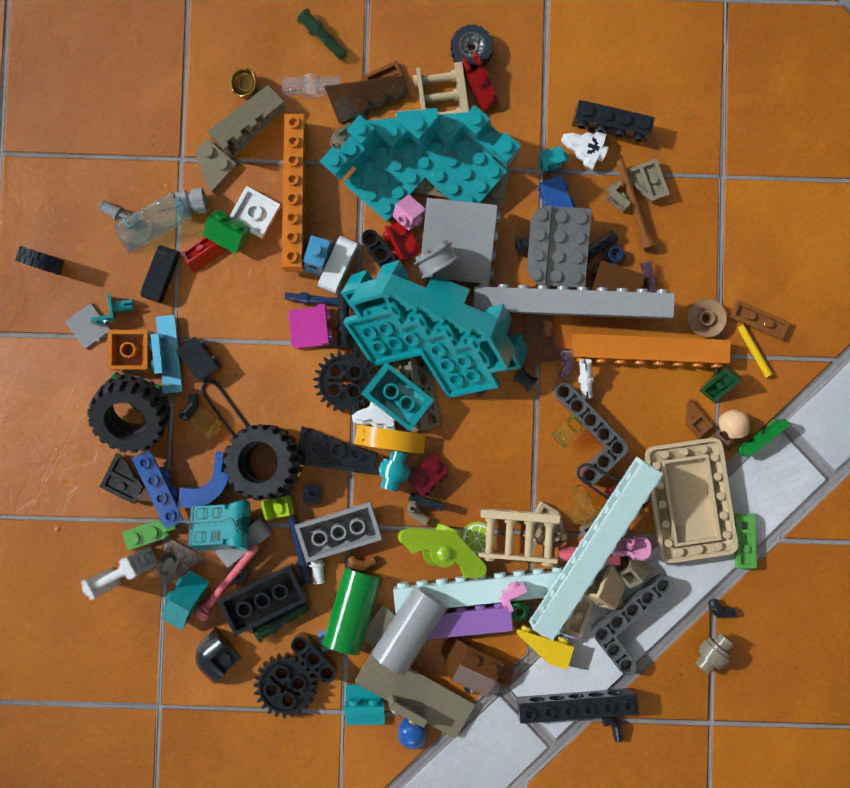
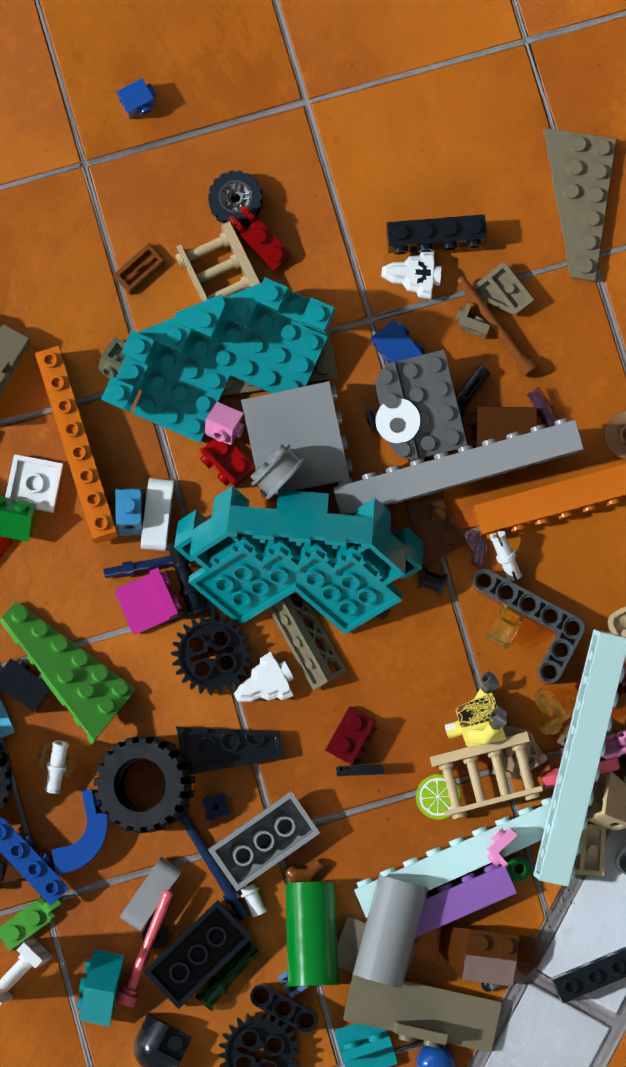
camera: 10 degrees left, 5 degrees down
clear smoke wing [152,538,206,583] -> none
black arm [179,394,199,421] -> none
teal piece [188,500,251,551] -> none
black piece [201,380,248,436] -> none
lime bracket [261,495,295,521] -> none
clear piece [282,73,341,98] -> none
clear green pin [297,8,348,61] -> none
reddish brown wing [324,75,409,123] -> none
light orange arch [354,425,426,454] -> none
teal slope [361,363,434,431] -> none
black beam [362,229,397,270] -> none
teal piece [378,450,411,492] -> none
lime piece [398,524,487,579] -> none
dark tan arm [407,501,430,525] -> none
yellow slope [515,624,574,670] -> none
teal brick [537,146,568,176] -> none
black piece [577,463,621,500] -> none
dark blue plate [603,243,626,265] -> none
none -> bright green wing [0,601,136,744]
none -> white pin [44,740,69,794]
none -> white sticker [376,398,420,443]
none -> torso [444,671,507,747]
none -> dark tan wing [543,128,616,283]

